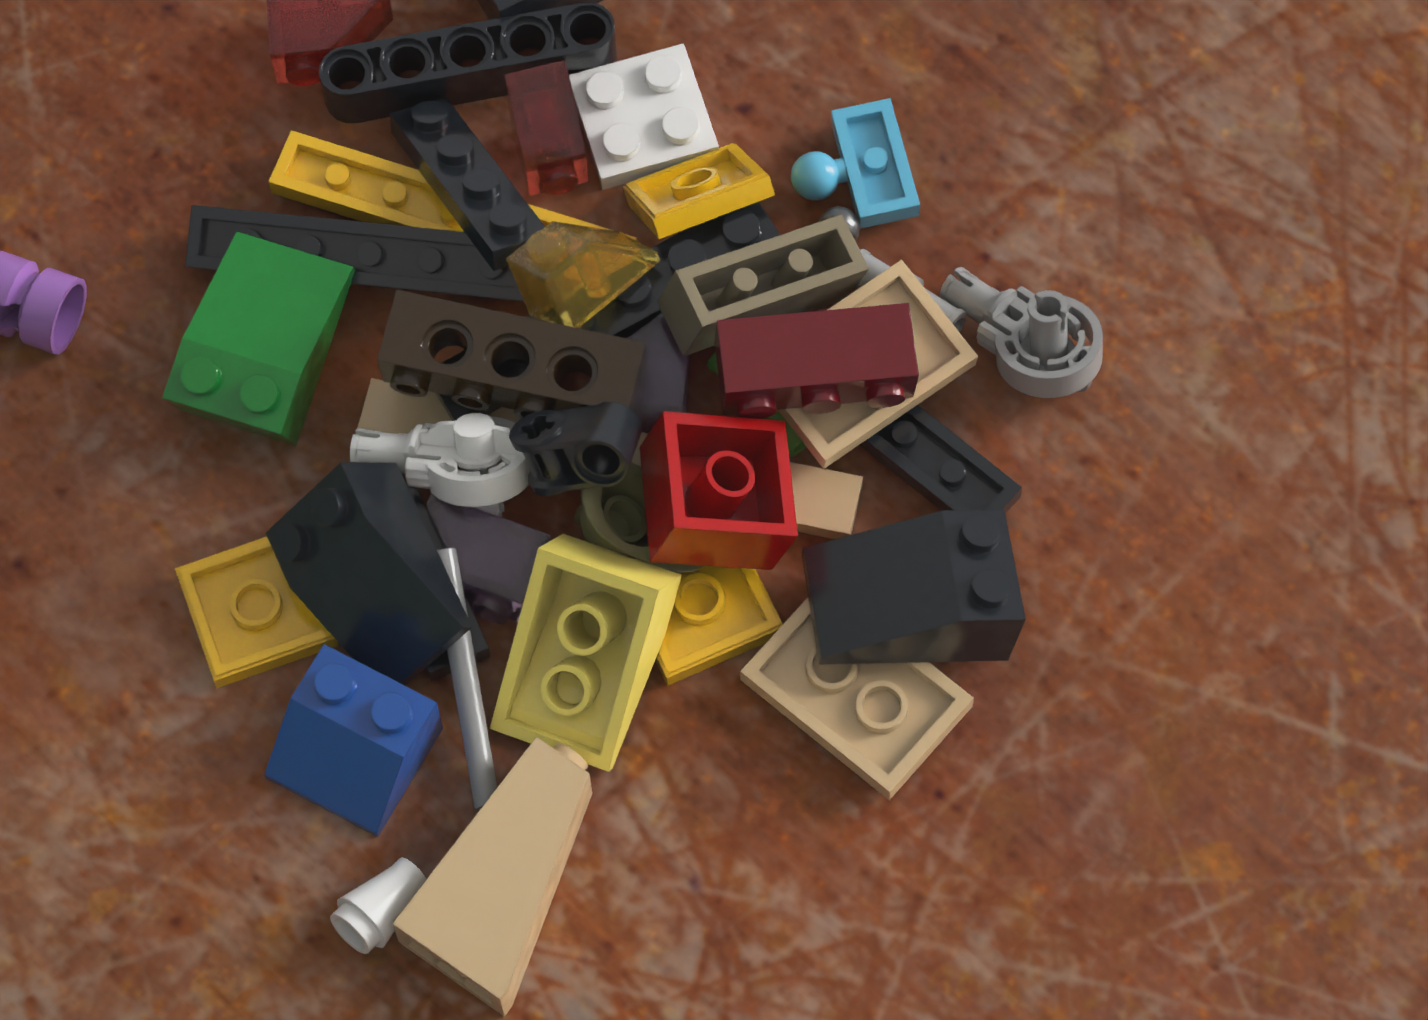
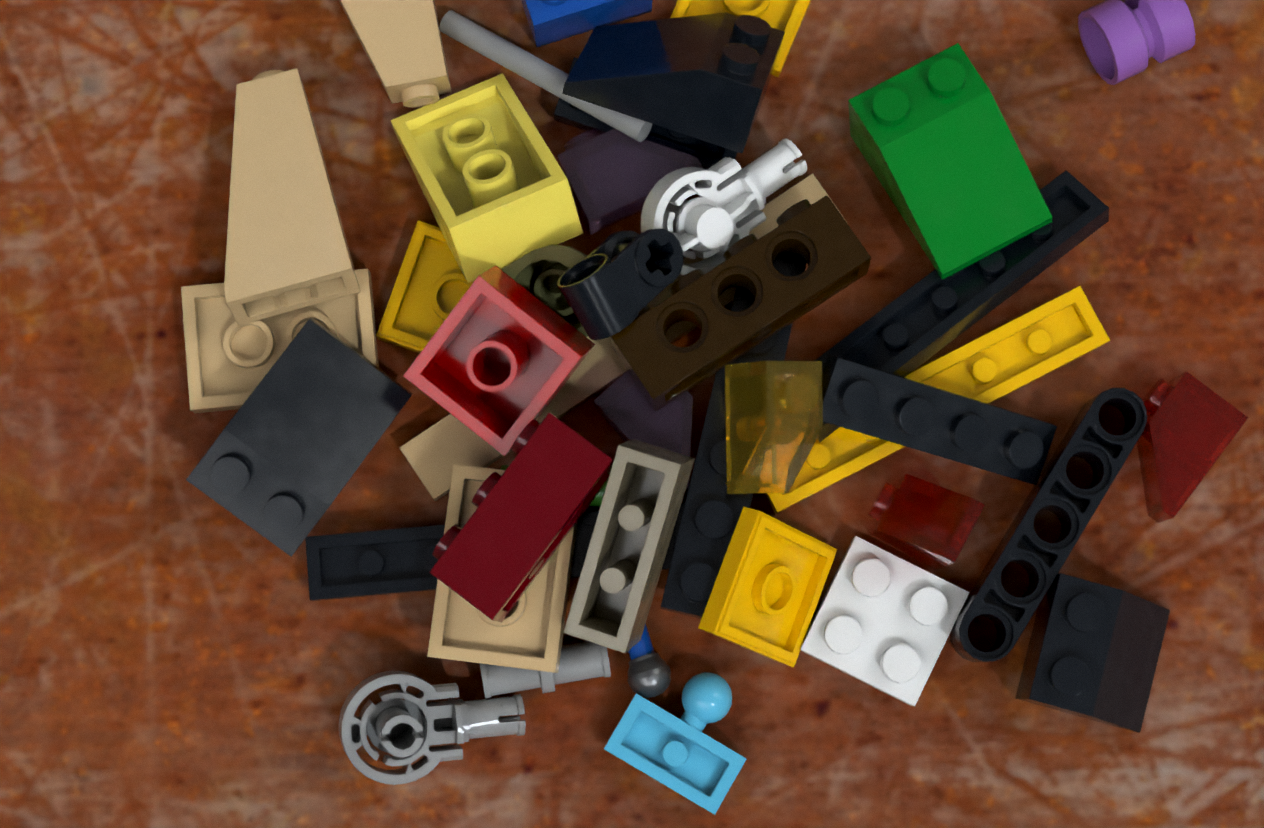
camera: 130 degrees right, 15 degrees up
none -> tan slope [224,68,361,325]

